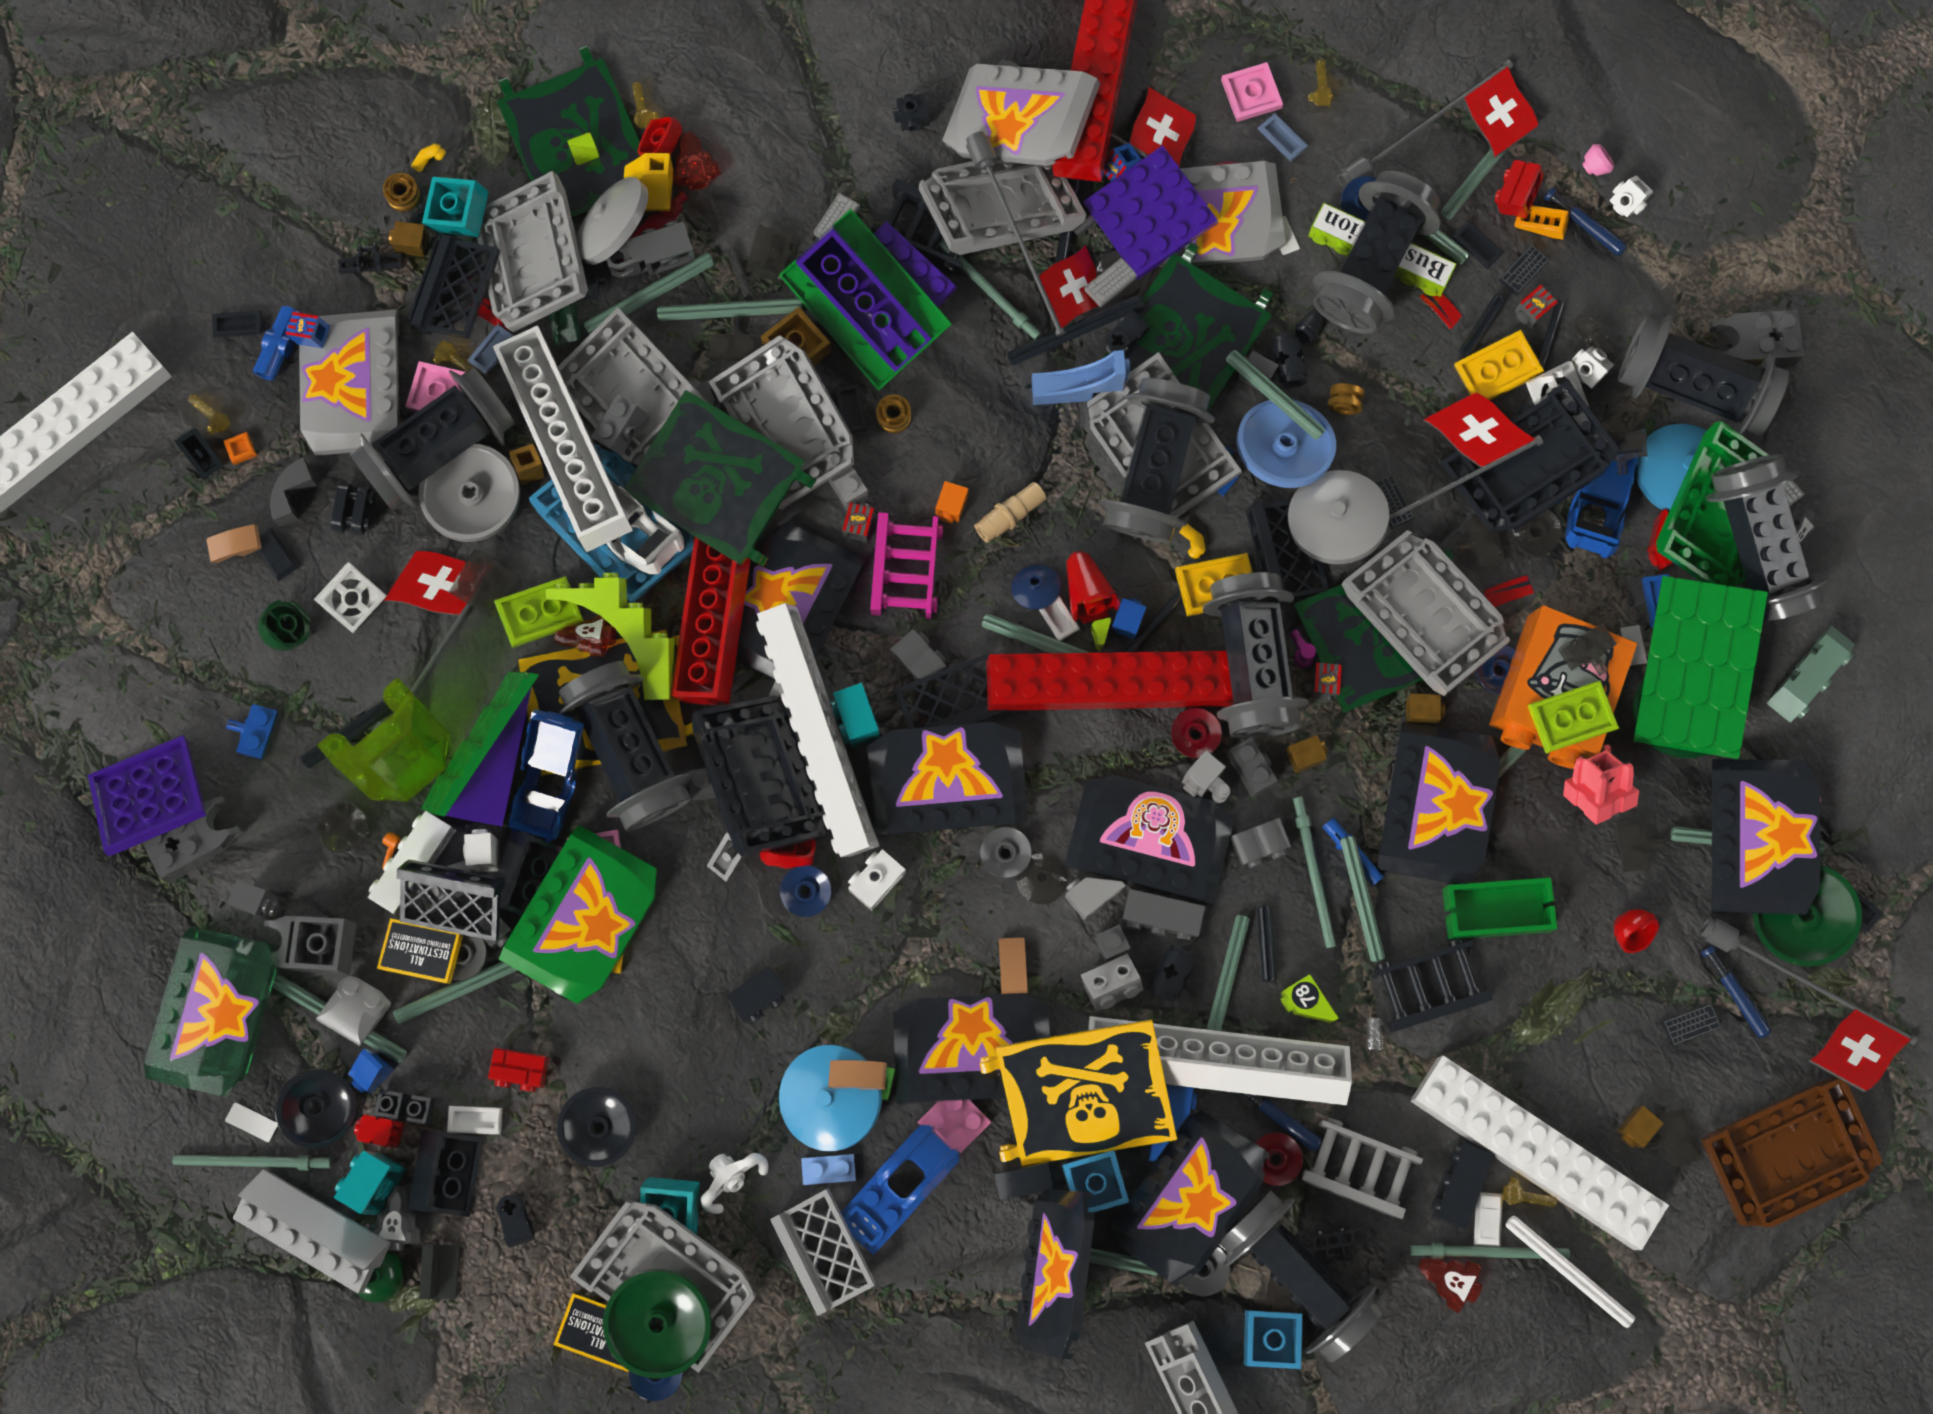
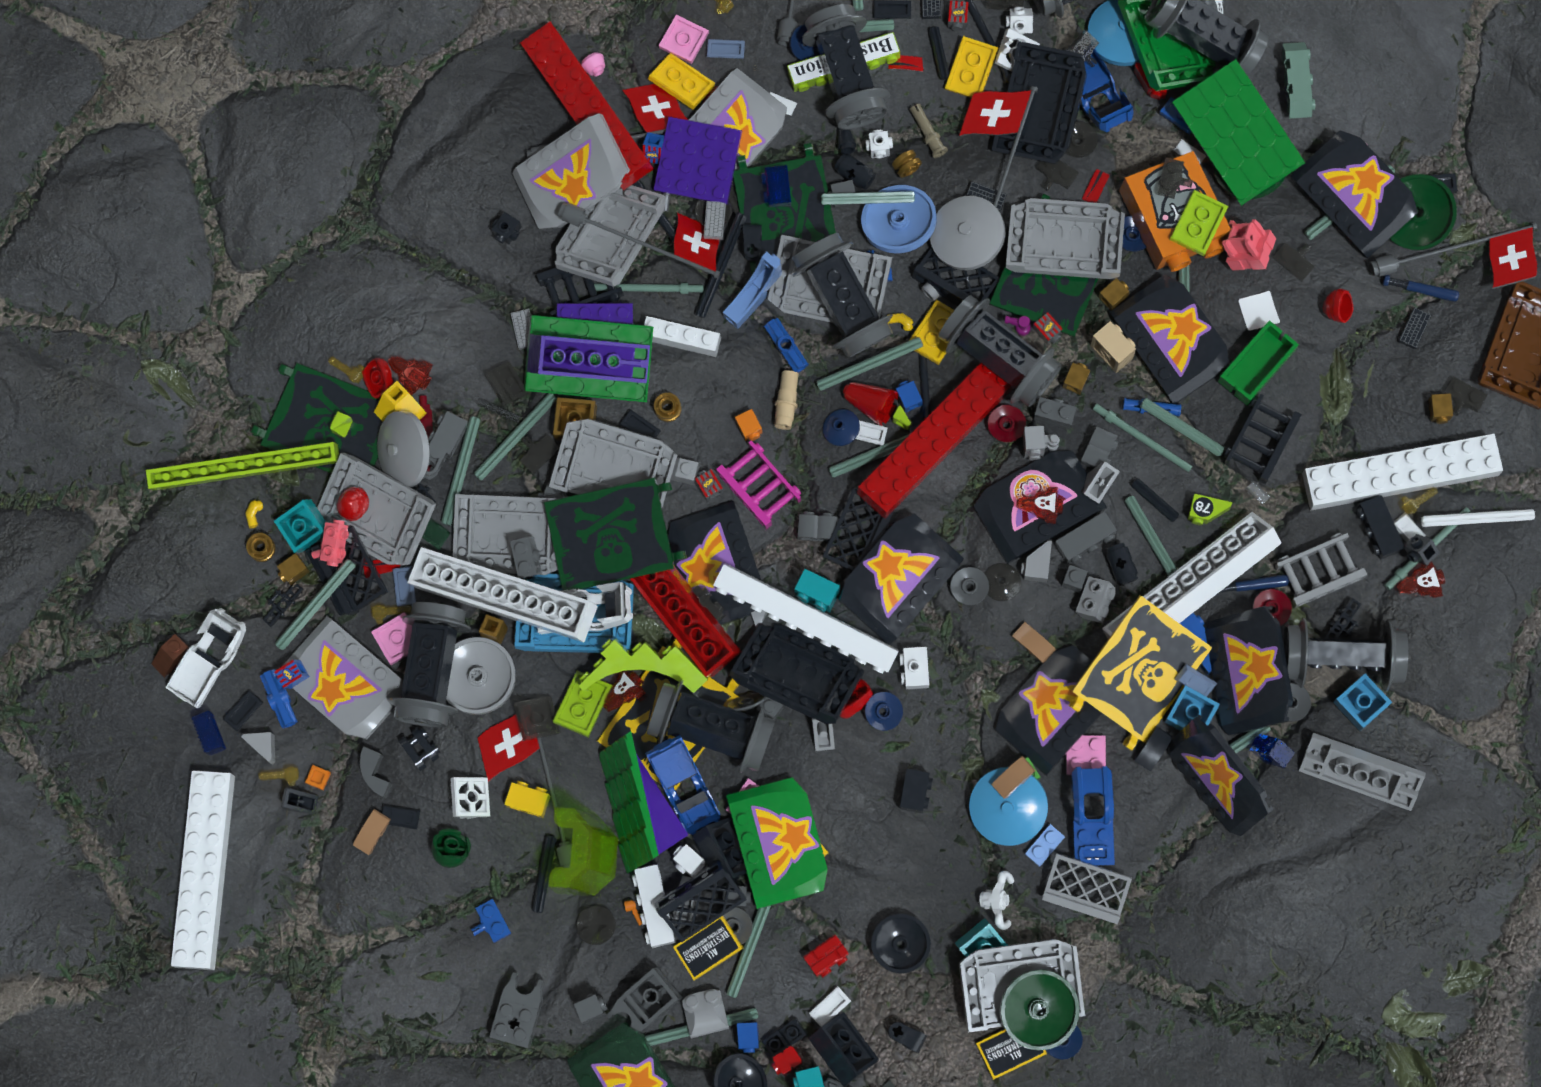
camera: 35 degrees left, 0 degrees up
dark purple plate [88,735,207,857] -> none
none -> lime brick [146,442,339,491]
none -> copper slope [151,634,189,678]
none -> white piece [166,608,246,708]
none -> clear blue brick [191,711,226,756]
none -> light grey slope [241,732,275,765]
none -> sand green axle [275,559,355,650]
none -> coral brick [312,519,349,567]
none -> red hat [337,486,369,521]
none -> yellow brick [504,781,551,818]
none -> bright pink cone [581,52,605,76]
none -> white brick [644,316,721,357]
none -> yellow tile [648,53,715,110]
none -> clear smoke plate [692,585,726,621]
none -> dark grey dish [727,693,765,714]
none -> clear blue brick [761,165,791,208]
none -> blue piece [764,318,809,373]
none -> sand green axle [817,337,923,390]
none -> white brick [866,130,893,158]
none -> dark tan pin [910,104,948,158]
none -> light grey tile [921,283,939,301]
none -> clear red rock [1016,487,1063,524]
none -> light grey slope [1083,461,1120,504]
none -> tan brick [1091,321,1136,373]
none -> sand blue tile [1174,664,1217,697]
none -> white sticker [1239,291,1280,331]
none -> clear blue brick [1249,734,1295,768]
none -> black brick [1404,534,1440,566]

